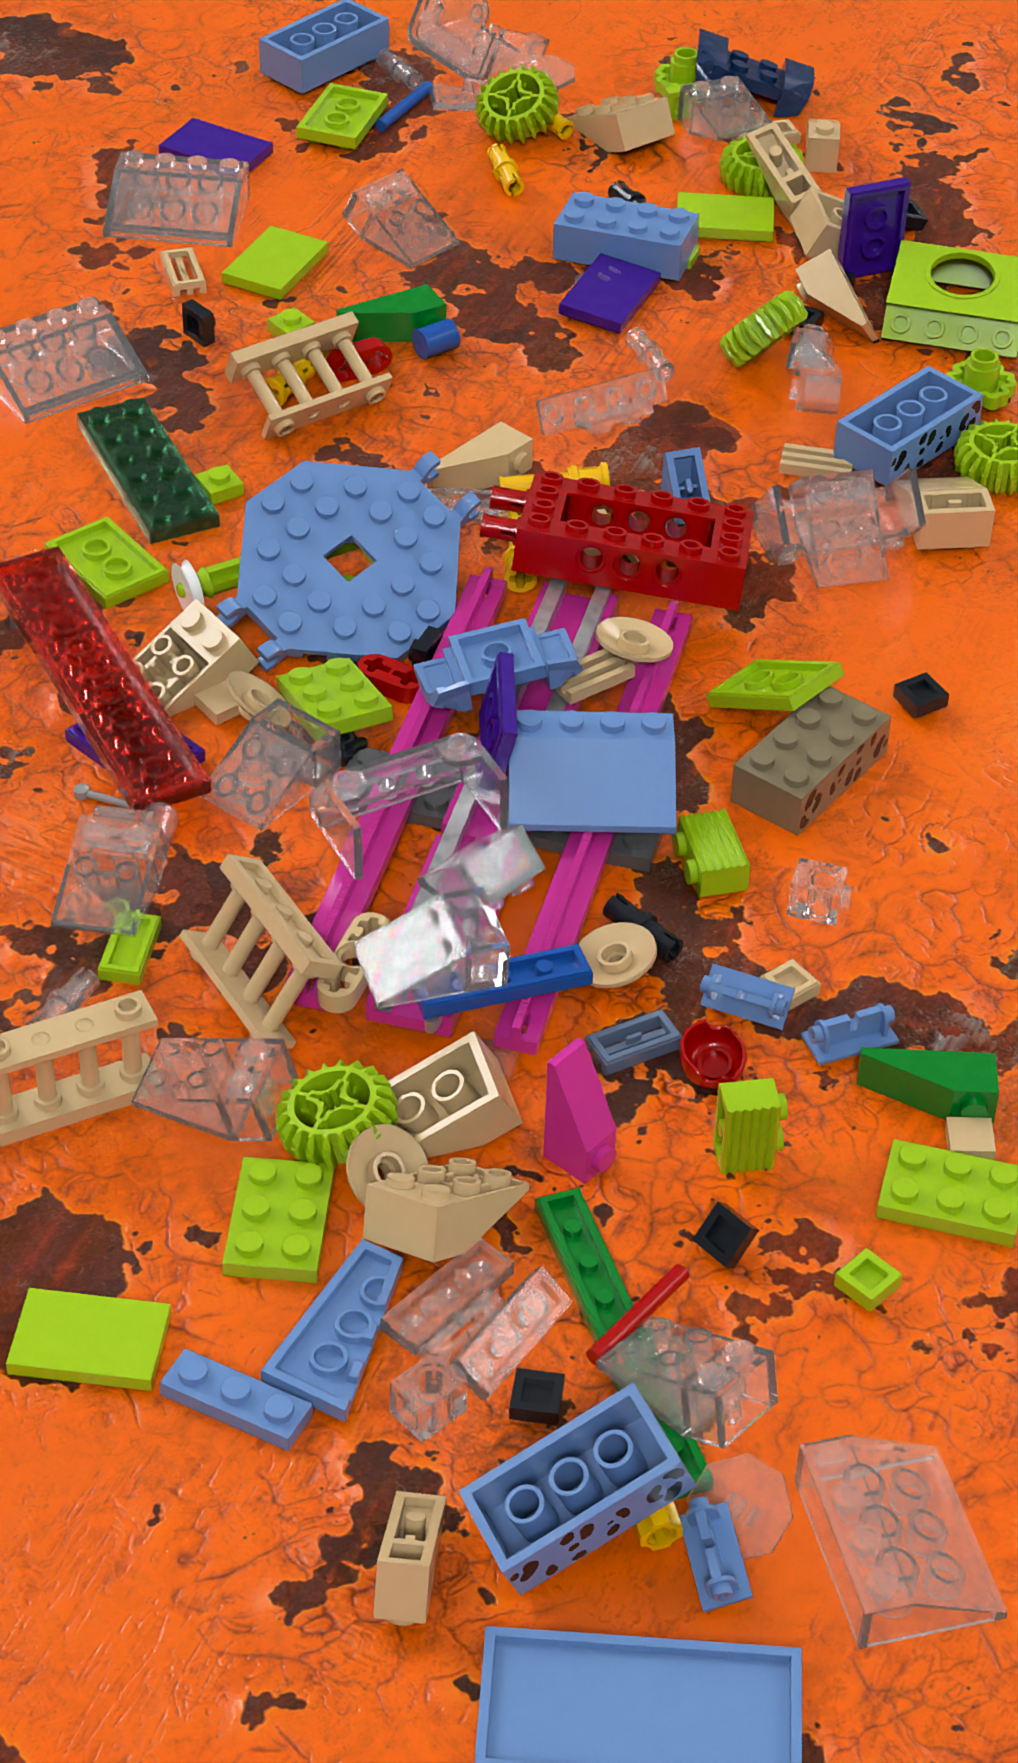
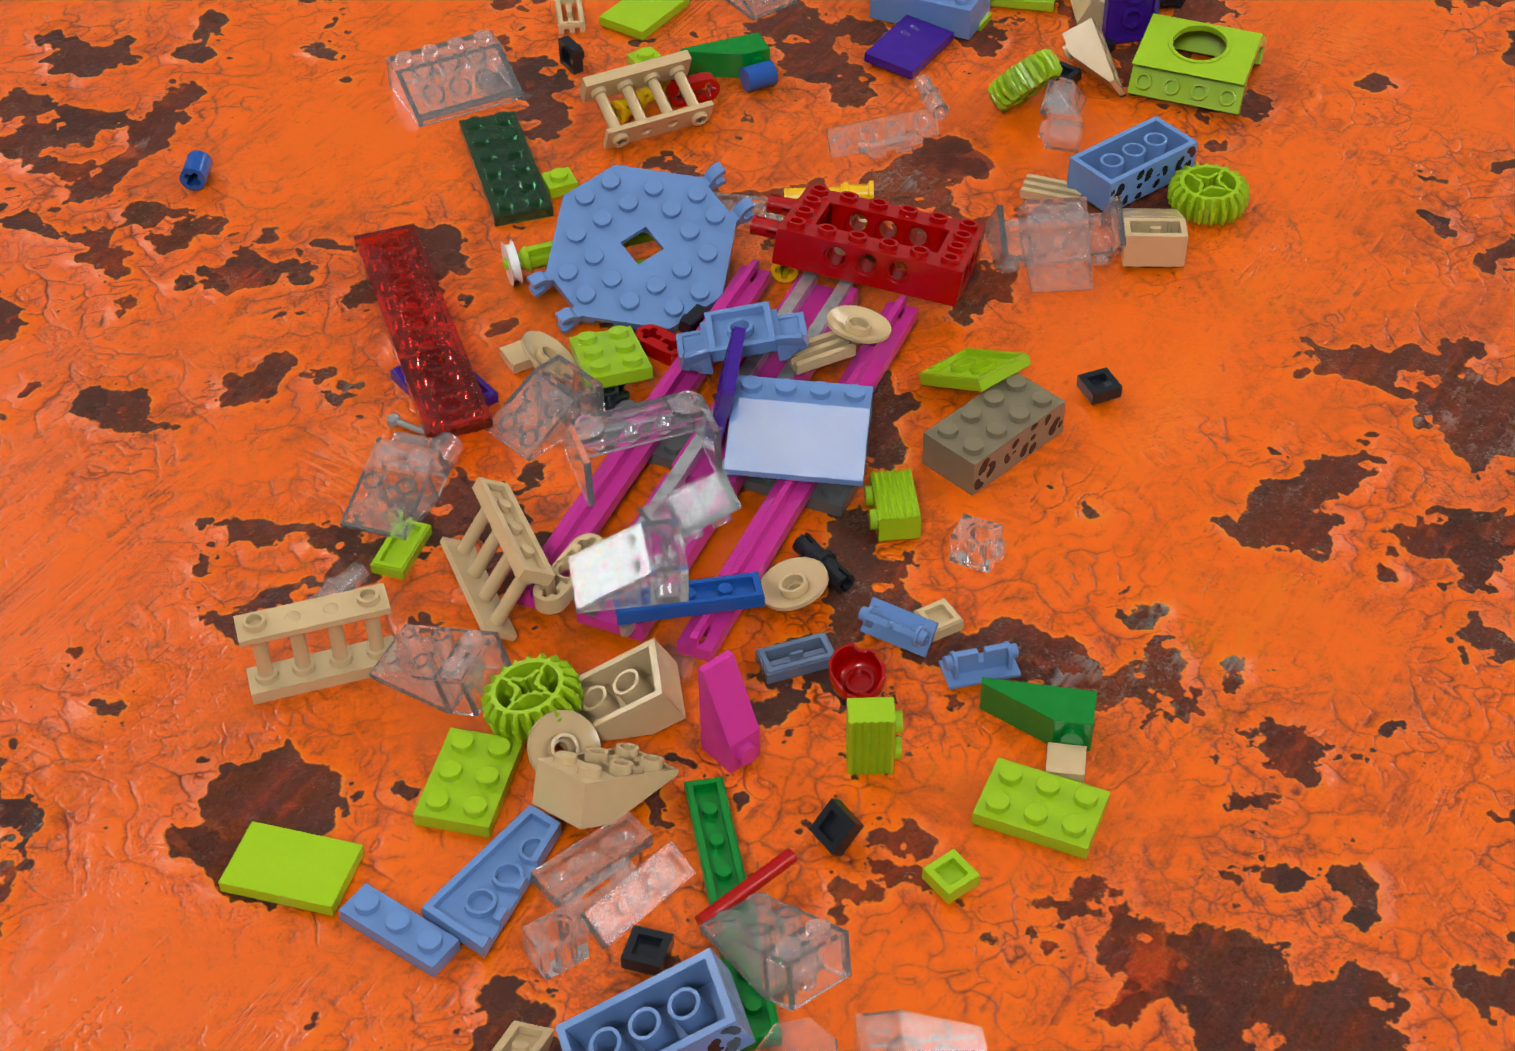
camera: 10 degrees right, 0 degrees up
lime tile [44,516,170,609] -> none
tan slope [112,598,259,720] -> none
tan slope [427,421,533,498] -> none
medium blue slope [661,447,711,526] -> none
lime plant [946,348,1017,410] -> none

